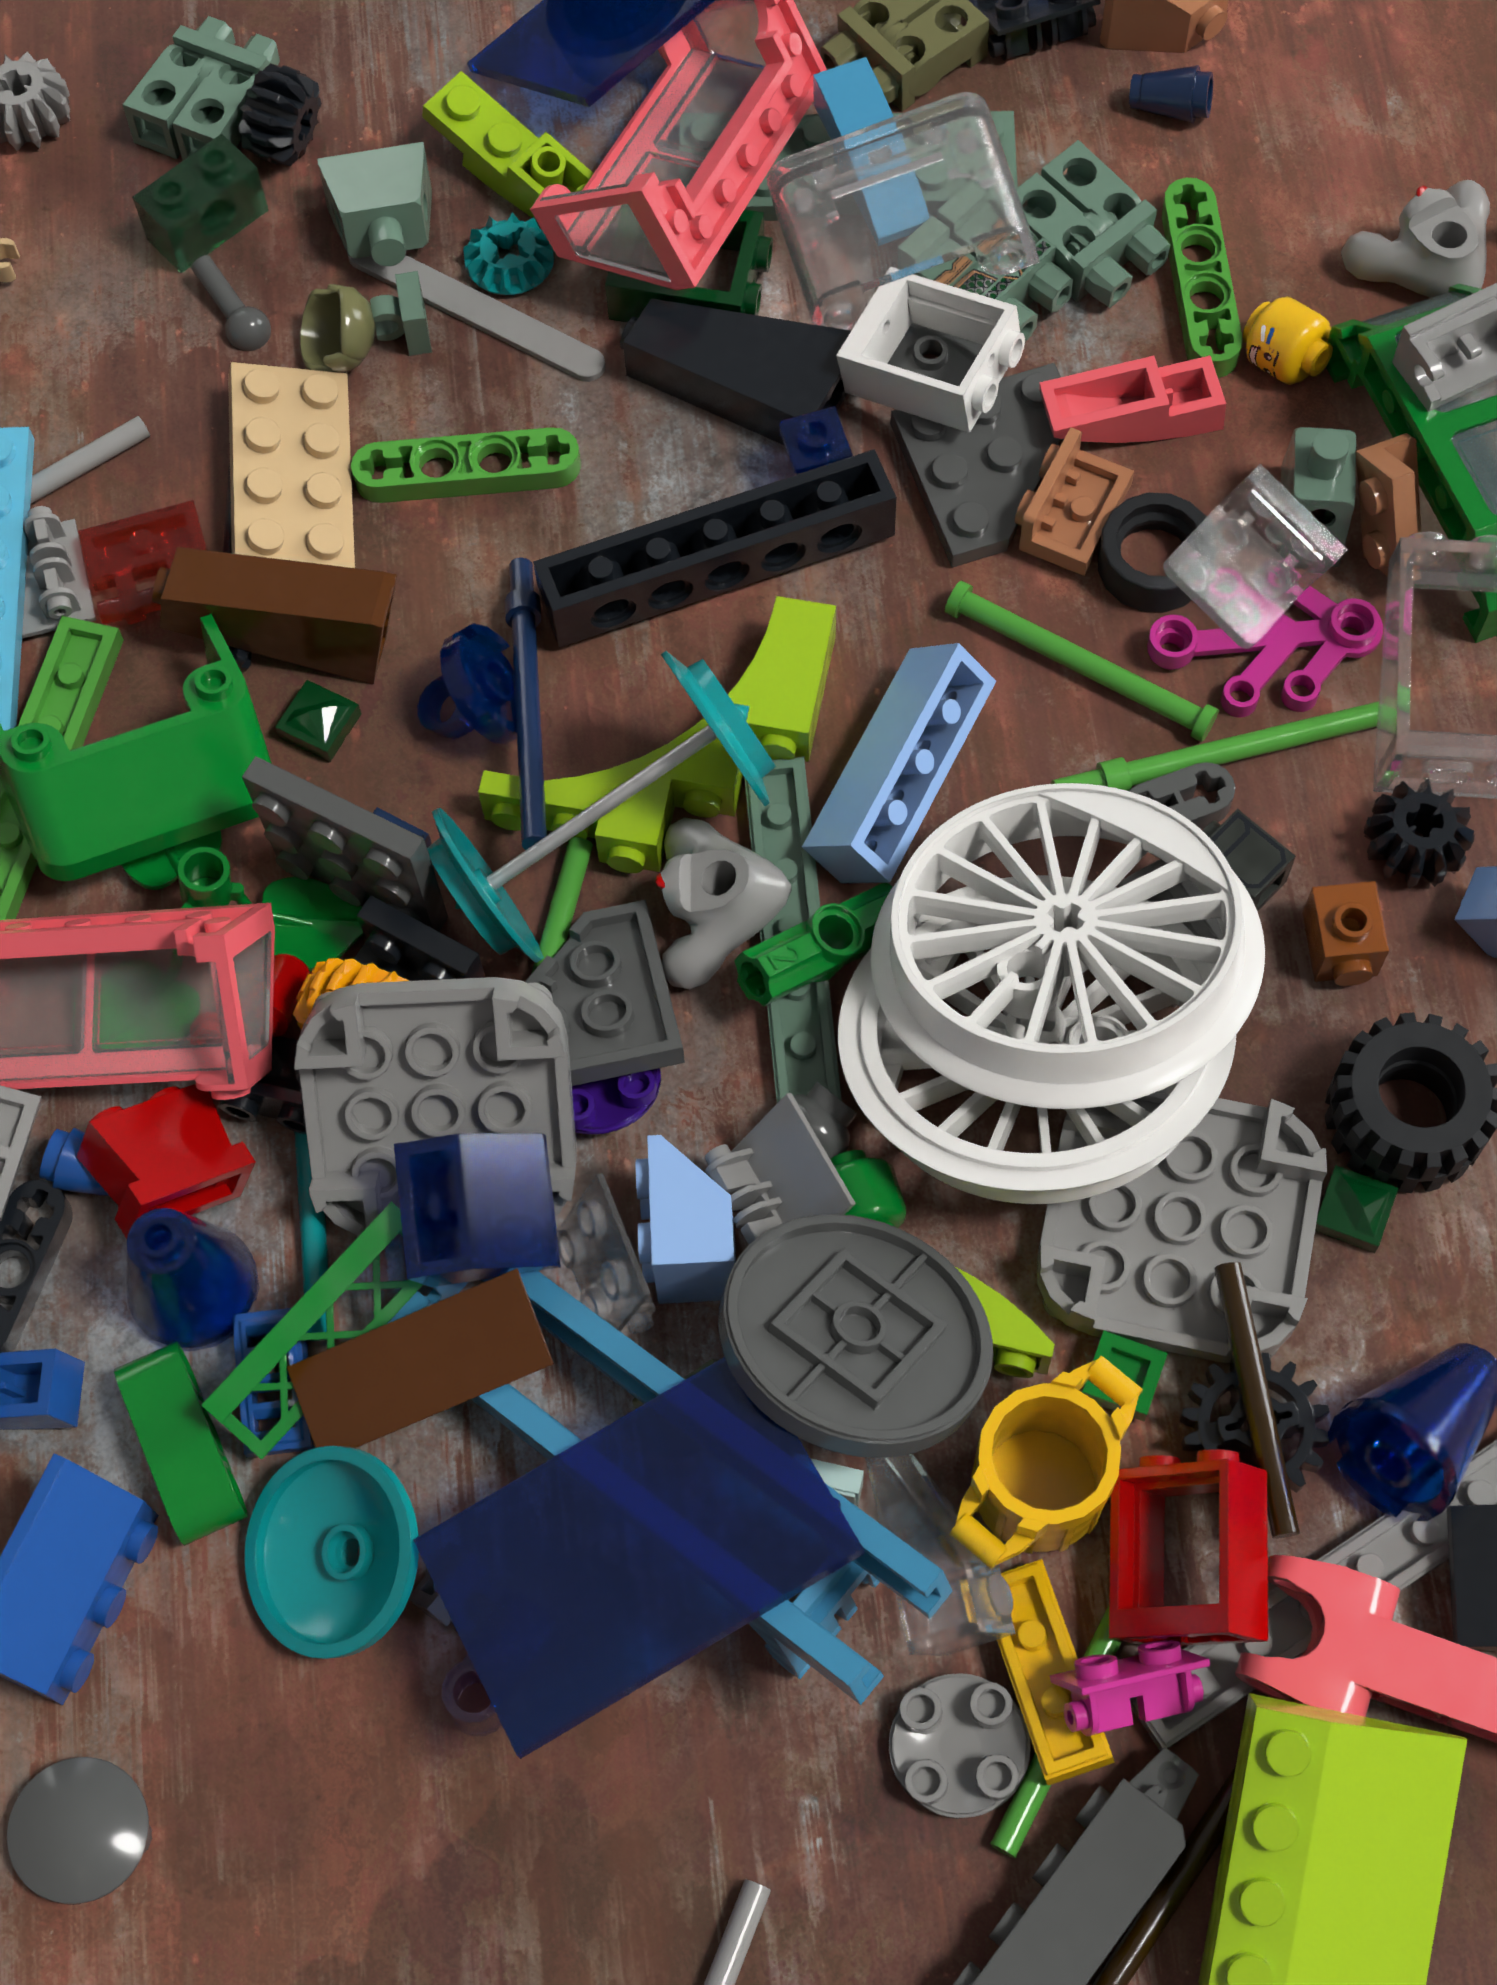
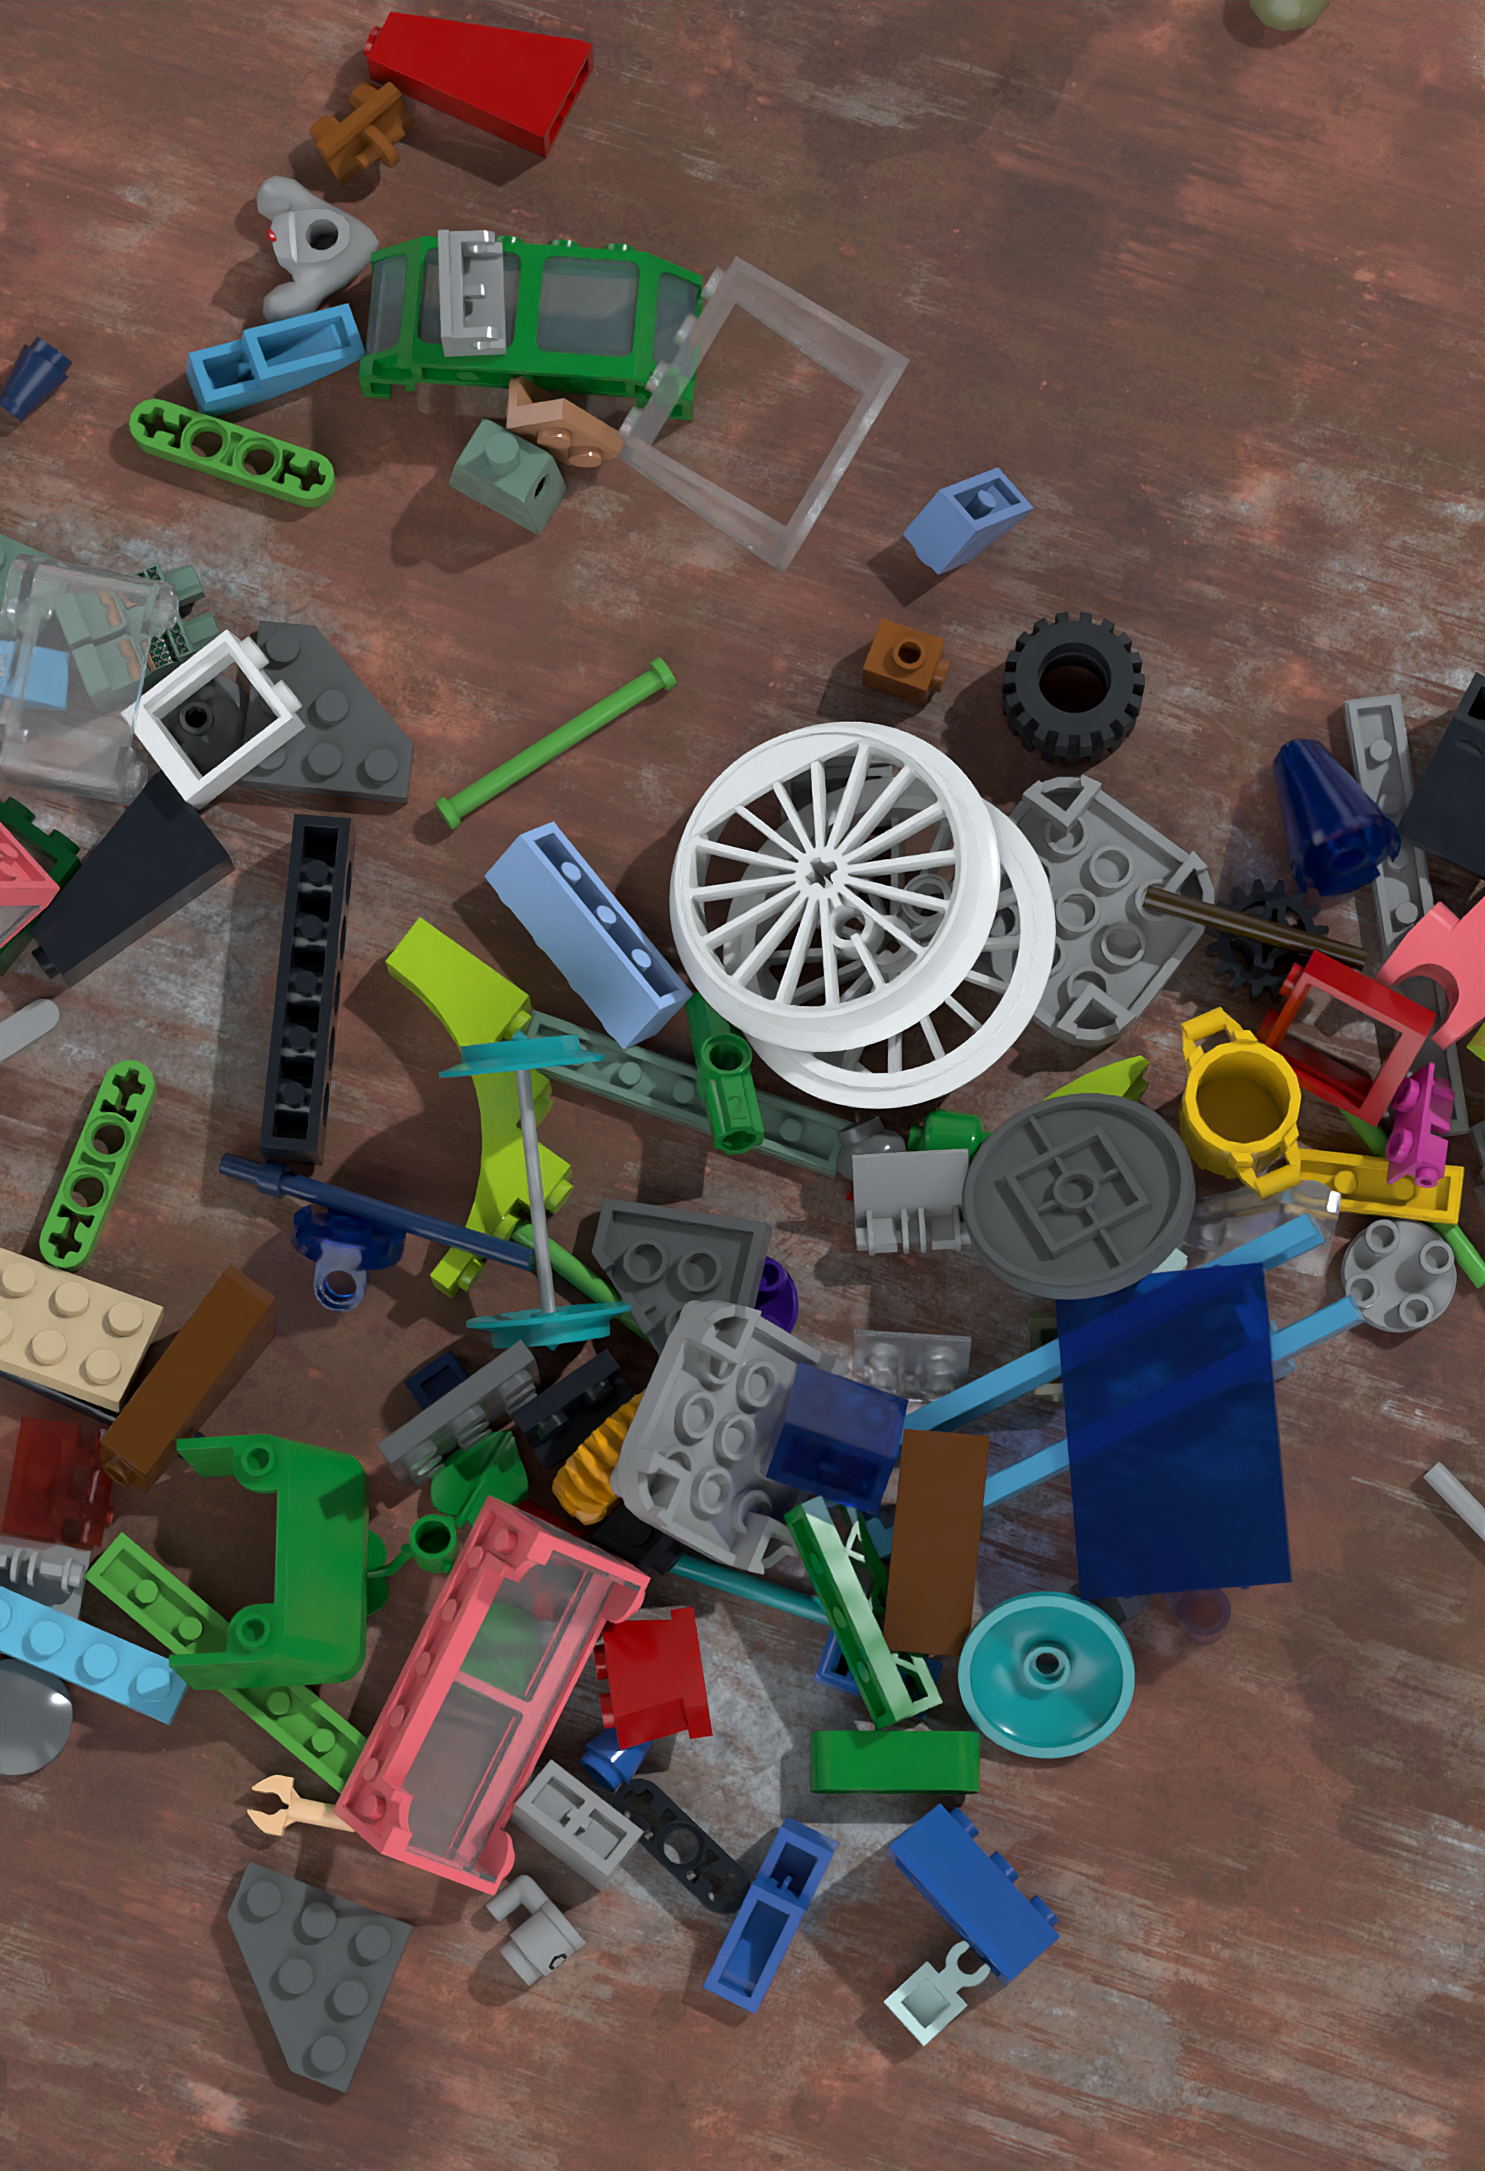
camera: 65 degrees left, 10 degrees up
dark grey dish [7,1757,152,1905] -> none
clear blue cone [126,1208,260,1352] -> none
dark green tile [275,680,362,762] -> none
light blue slope [635,1135,736,1304] -> none
light grey head [655,817,792,990] -> none
clear blue bracket [779,406,853,475] -> none
sand green hips [999,140,1170,308] -> none
nougat bracket [1015,427,1134,576] -> none
coral slope [1039,355,1226,443] -> none
bright green bar [1051,695,1410,791] -> none
green plate [1082,1330,1168,1421] -> none
black tyre [1098,492,1215,613] -> none
dark grey beam [1129,762,1236,829] -> none
dark pink plant [1147,565,1383,718] -> none
clear bracket [1163,464,1348,649] -> none
pearl dark grey brick [1202,809,1296,912] -> none
yellow head [1243,296,1333,385] -> none
dark green tile [1315,1165,1398,1253] -> none
black gear [1364,778,1475,889] -> none
none -> dark azure slope [185,303,366,417]

